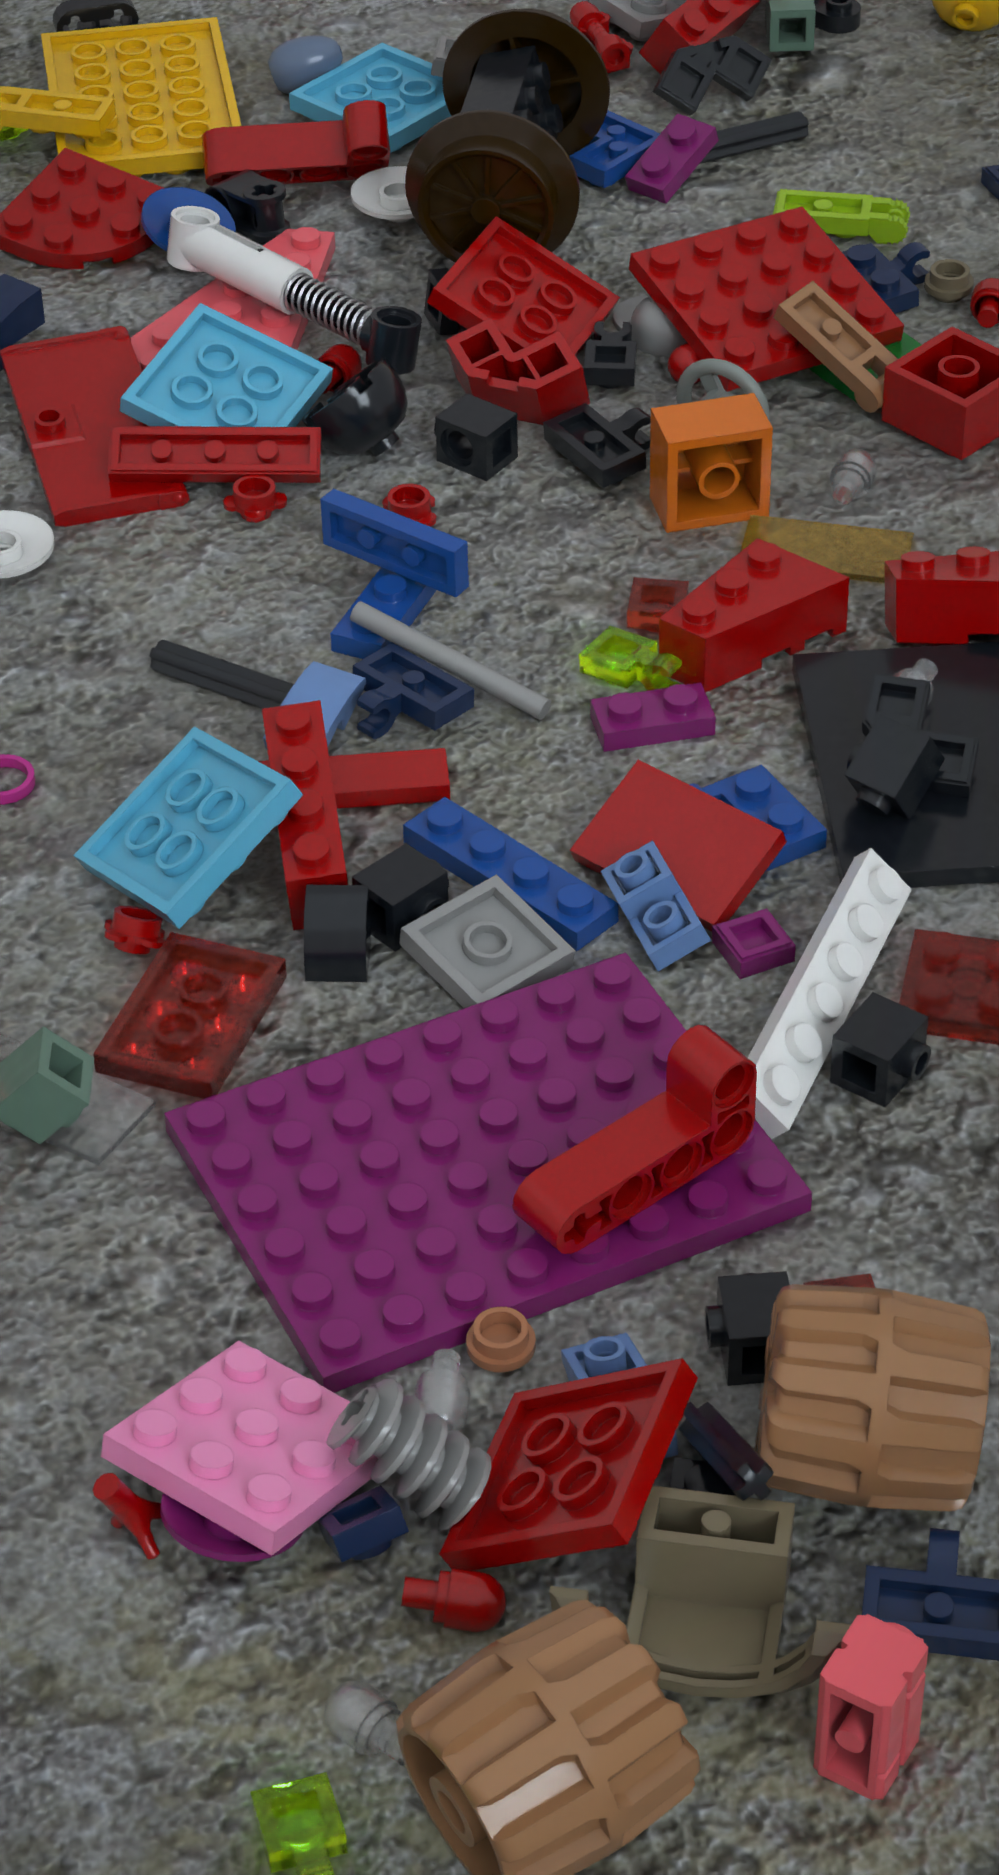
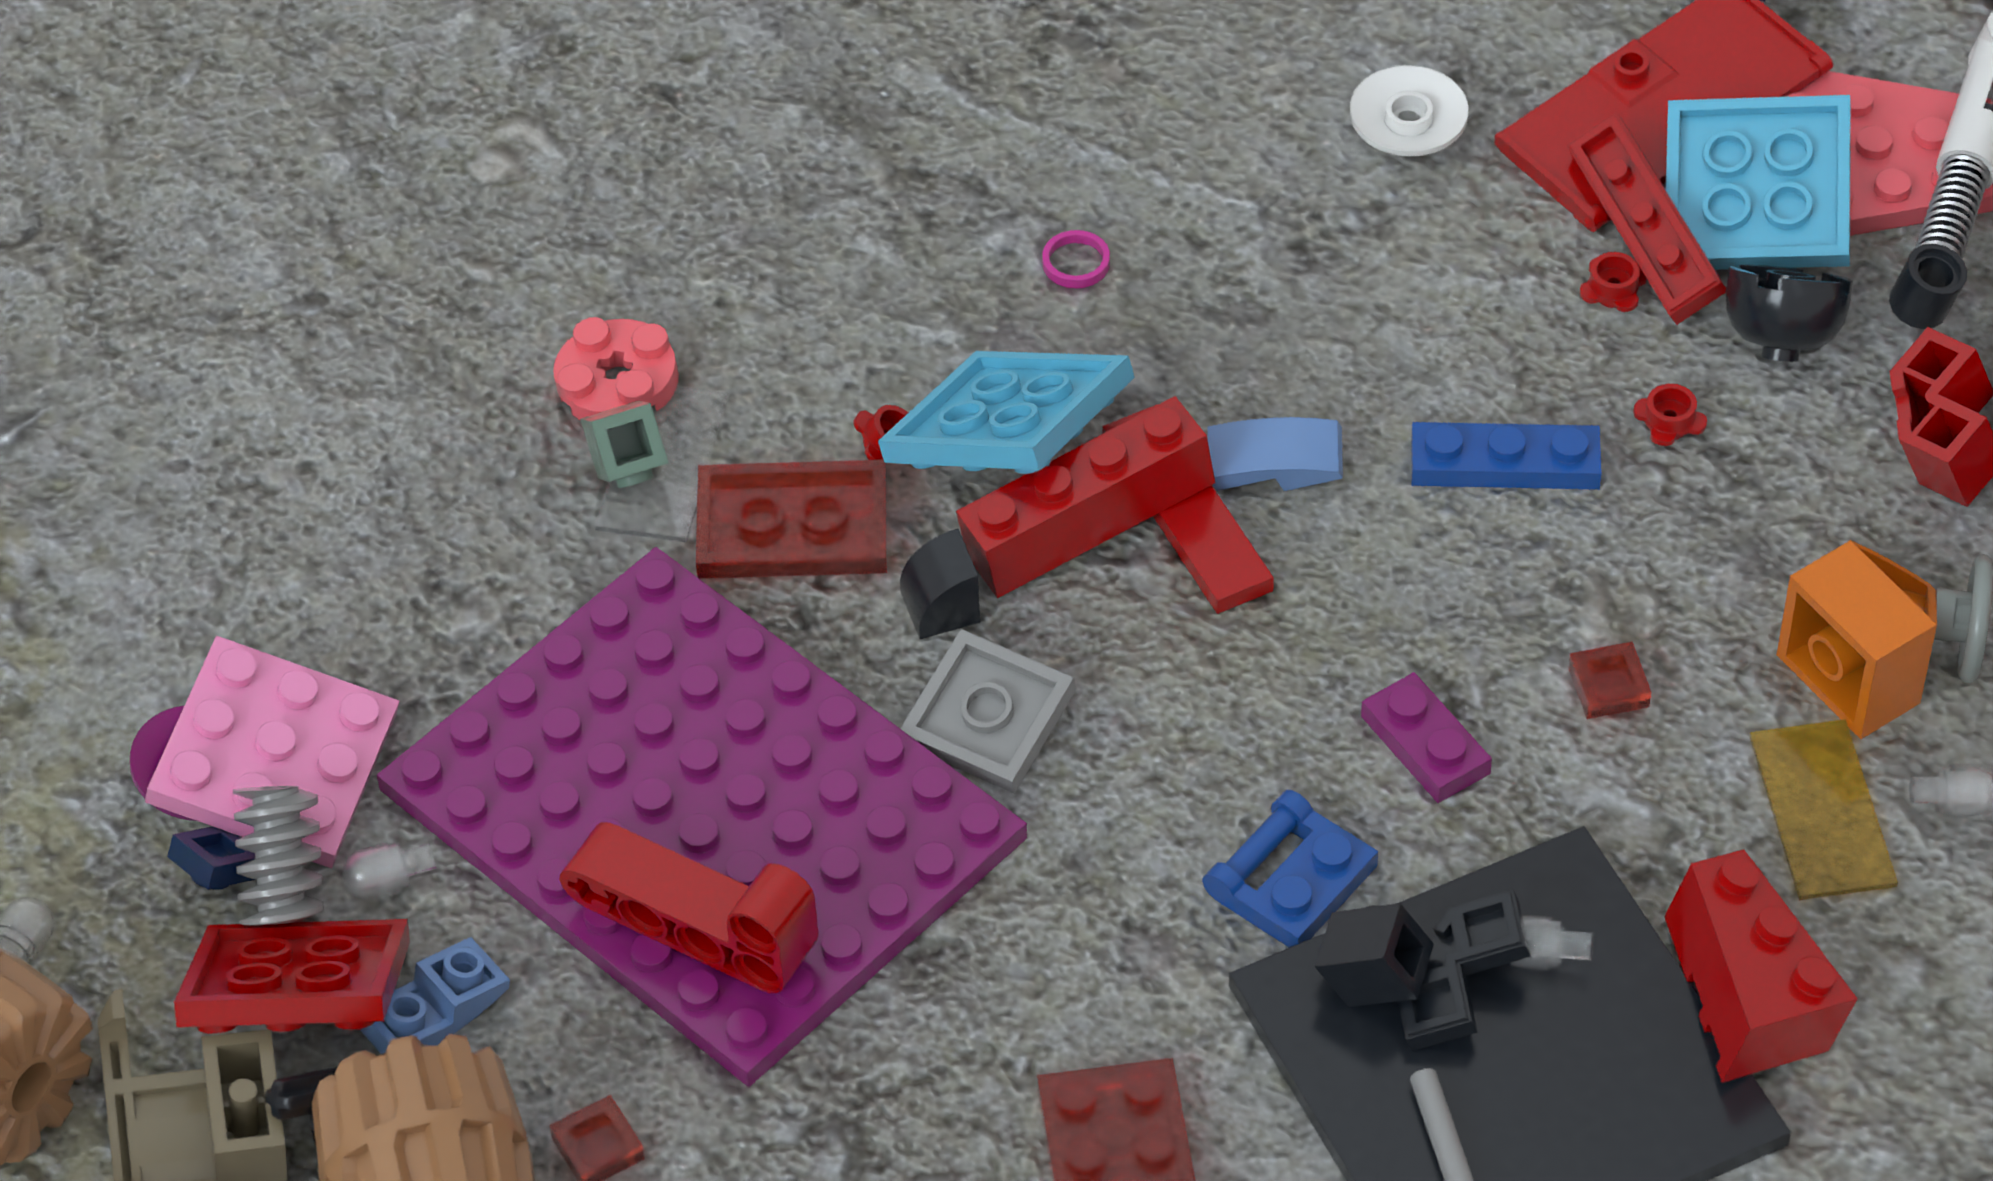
camera: 70 degrees right, 10 degrees up
red bar [93,1473,162,1560] -> none
black axle [149,640,294,709] -> none
red cylinder [317,344,362,394] -> none
blue plate [320,488,469,597] -> none
light grey bar [350,601,551,720] -> none
black brick [352,843,449,952] -> none
dark blue plate [353,642,474,739] -> none
red cylinder [401,1568,507,1632] -> none
blue plate [403,797,619,951] -> none
black brick [434,393,518,481] -> none
nougat plate [466,1307,536,1372] -> none
black plate [543,403,651,488] -> none
red tile [570,760,787,932] -> none
clear neon green plate [579,626,682,691] -> none
medium blue slope [601,840,711,971] -> none
red wedge [658,538,850,693] -> none
black brick [705,1271,790,1386] -> none
magenta tile [712,908,796,979] -> none
white plate [748,848,912,1139] -> none
black brick [830,992,931,1107] -> none

